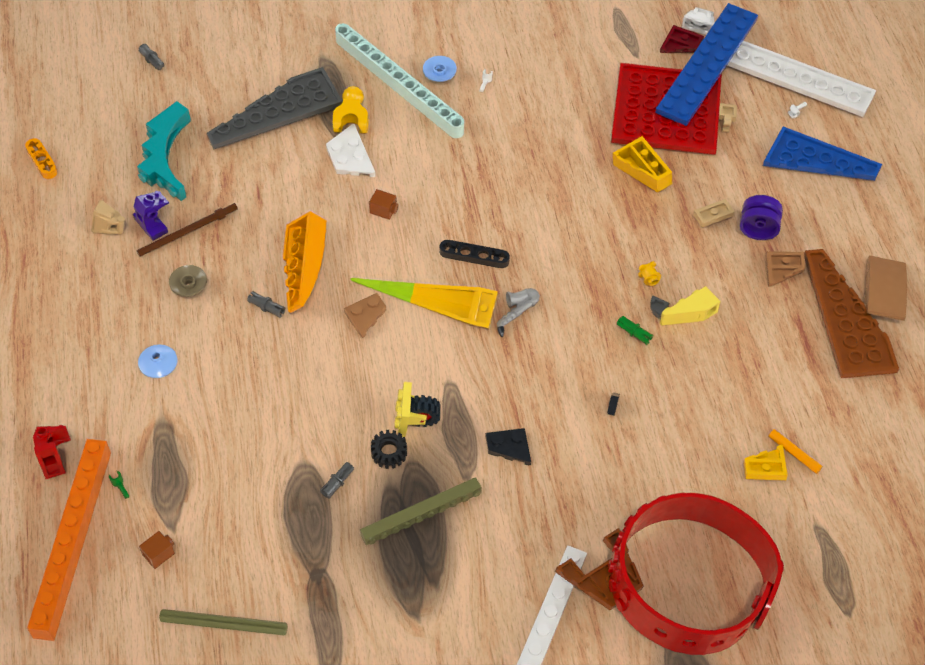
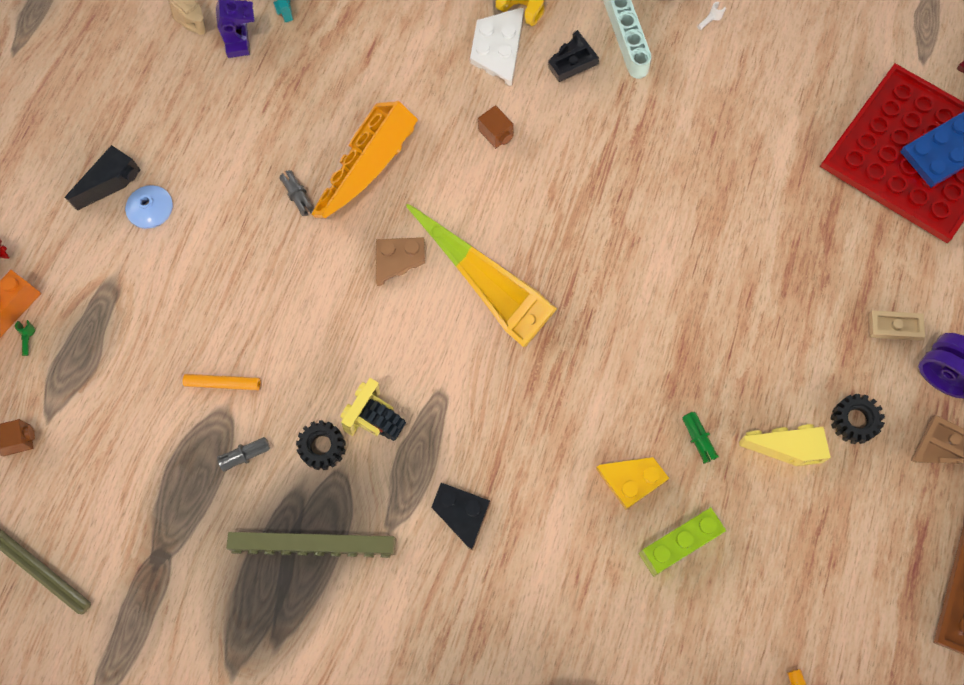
camera: 35 degrees right, 15 degrees up
reddish brown bar [136,203,238,257] -> none
dark tan dish [169,265,207,297] -> none
black beam [439,240,510,268] -> none
light grey piece [497,288,540,337] -> none
black tile [607,392,620,416] -> none
yellow wedge [612,136,672,193] -> none
yellow brick [638,261,661,286] -> none
dark grey tile [650,296,670,320] -> none
none -> black slope [64,145,141,210]
none -> light orange piece [183,374,261,390]
none -> black wing [548,30,599,82]
none -> yellow wing [596,457,670,510]
none -> lime arch [638,507,727,577]
none -> black tyre [830,394,885,444]

